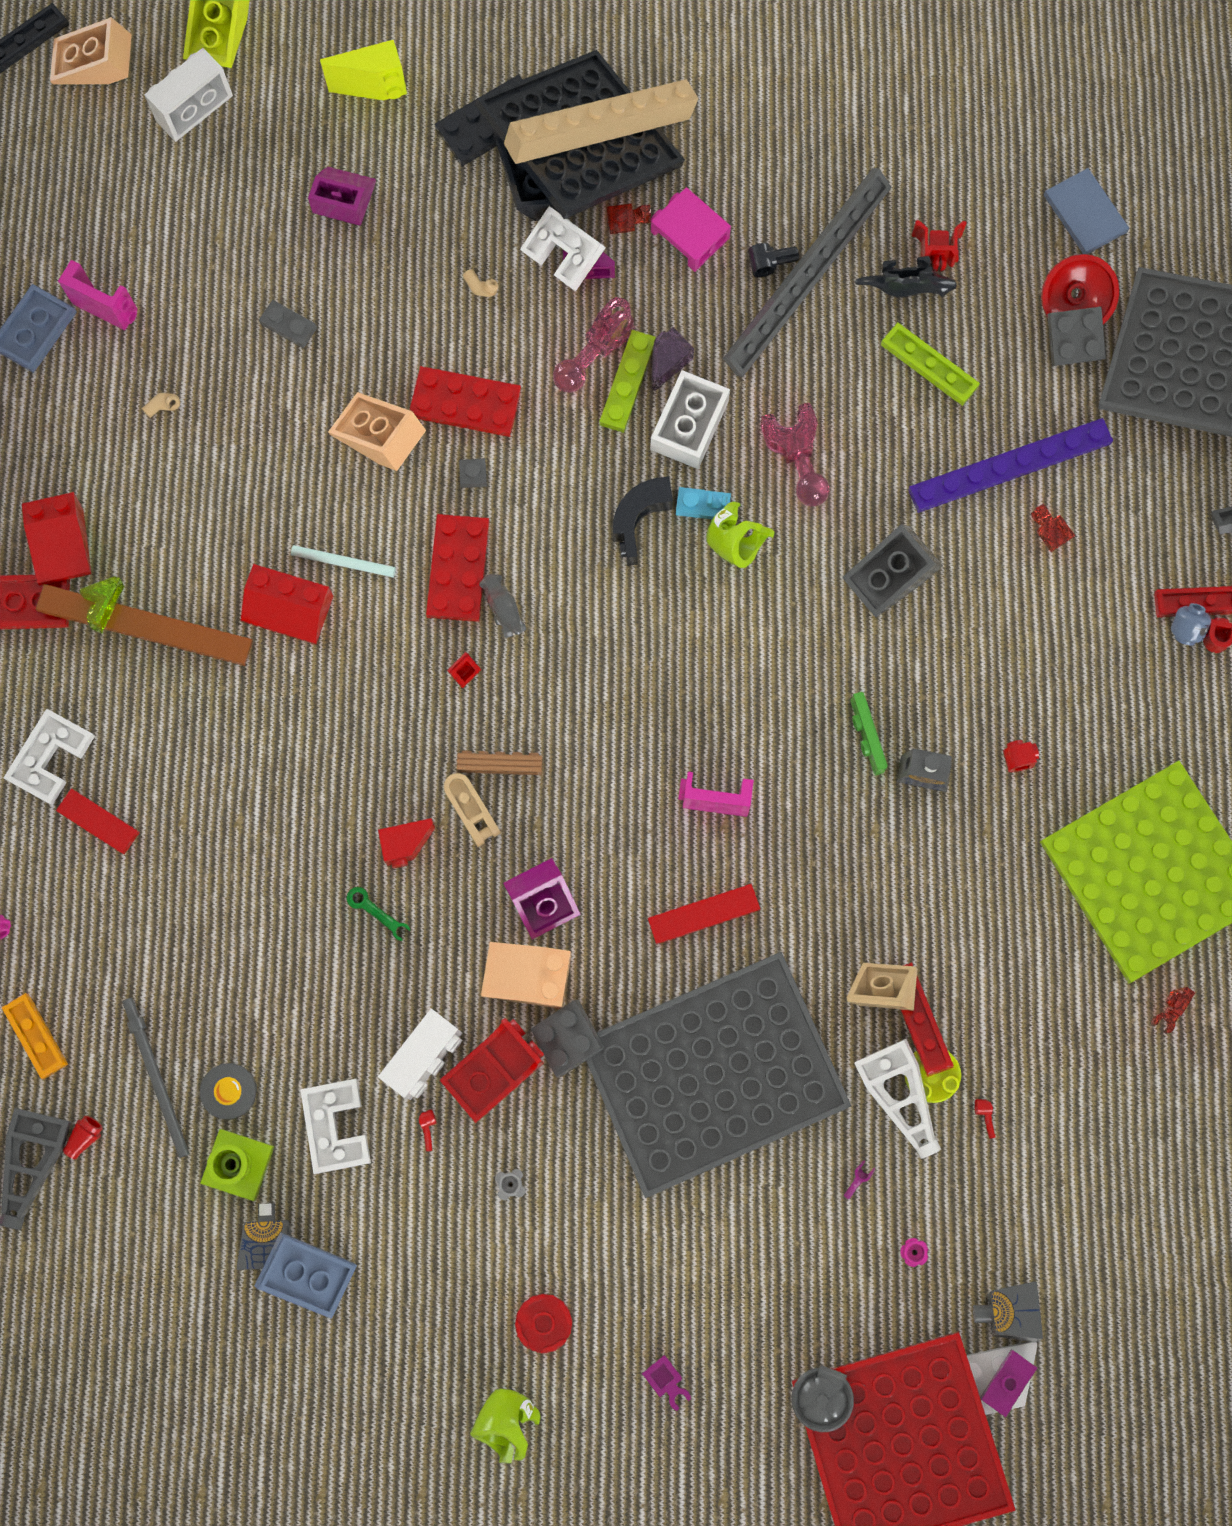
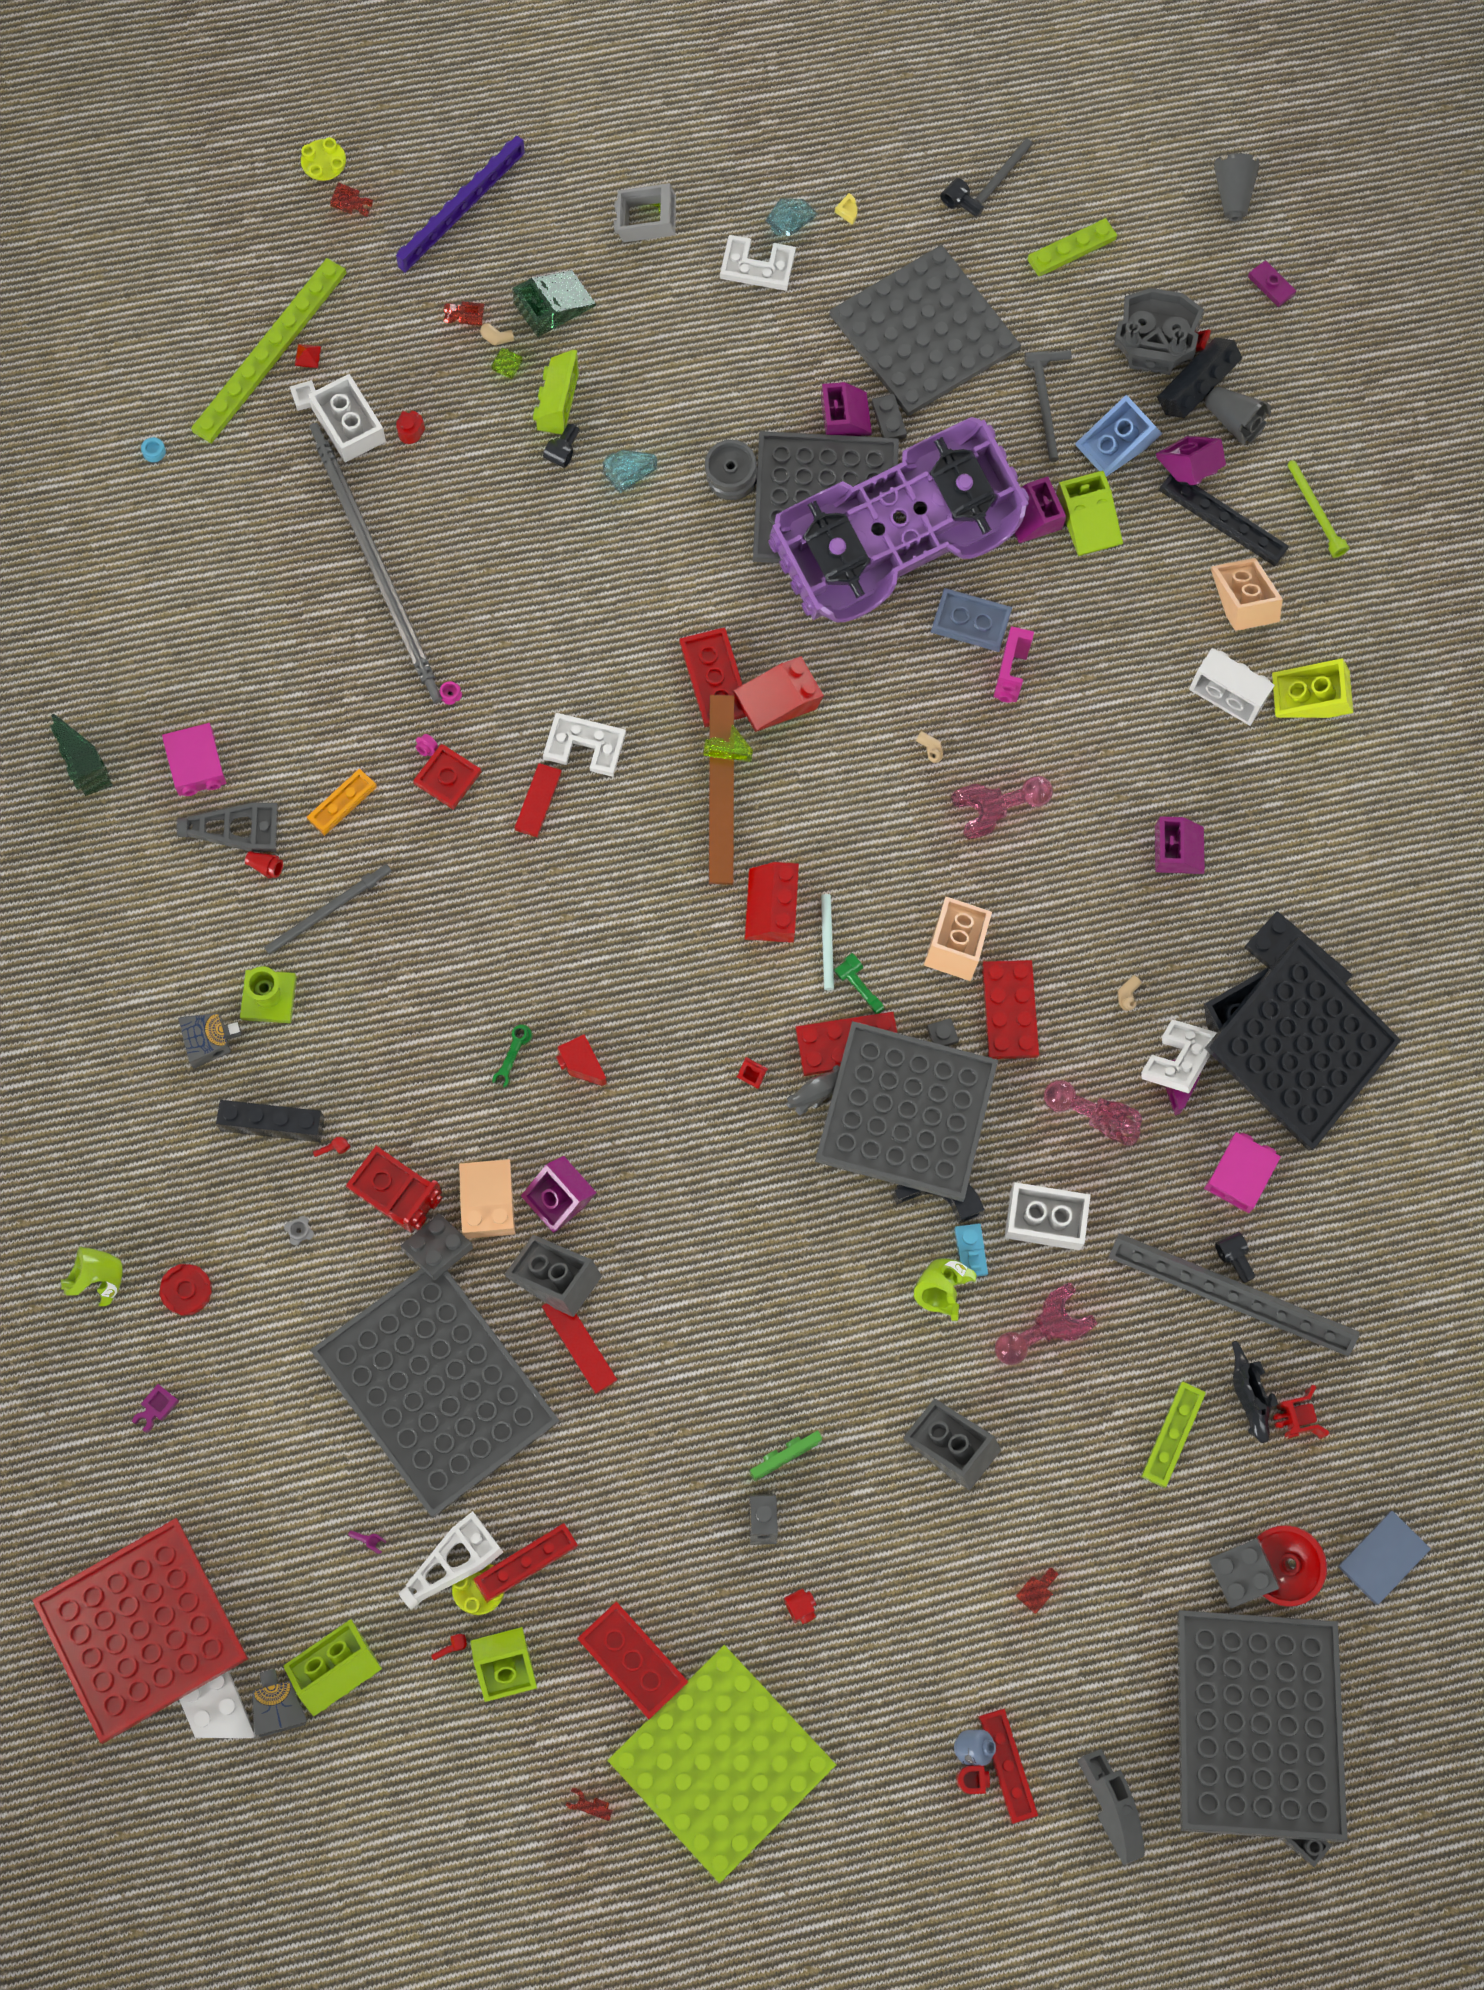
camera: 70 degrees right, 5 degrees down
dark grey tile [200,1063,257,1119] -> none
sand blue tile [254,1232,357,1319] -> none
dark grey plate [259,300,317,349] -> none
white plate [300,1079,371,1174] -> none
neon yellow slope [320,40,407,101] -> none
white brick [378,1009,462,1100] -> none
tan plate [444,773,501,847] -> none
medium nougat piece [457,750,543,775] -> none
tan brick [504,79,699,164] -> none
lime plate [600,330,656,433] -> none
clear red plate [607,203,651,235] -> none
clear purple slope [652,327,694,391] -> none
dark pink panel [678,771,754,817] -> none
dark grey piece [791,1365,854,1432] -> none
tan slope [847,963,917,1011] -> none
dark pink plate [900,1238,928,1267] -> none
dark purple plate [908,418,1113,513] -> none
magenta plate [980,1349,1037,1418] -> none
none -> black brick [216,1100,325,1143]
none -> lime slope [283,1619,382,1717]
none -> red plate [413,743,482,810]
none -> lime slope [470,1627,537,1702]
none -> dark grey slope [504,1235,602,1317]
none -> red plate [577,1601,688,1720]
none -> dark grey plate [815,1021,998,1202]
none -> green brick [834,953,885,1014]
none -> clear pink piece [951,776,1053,840]

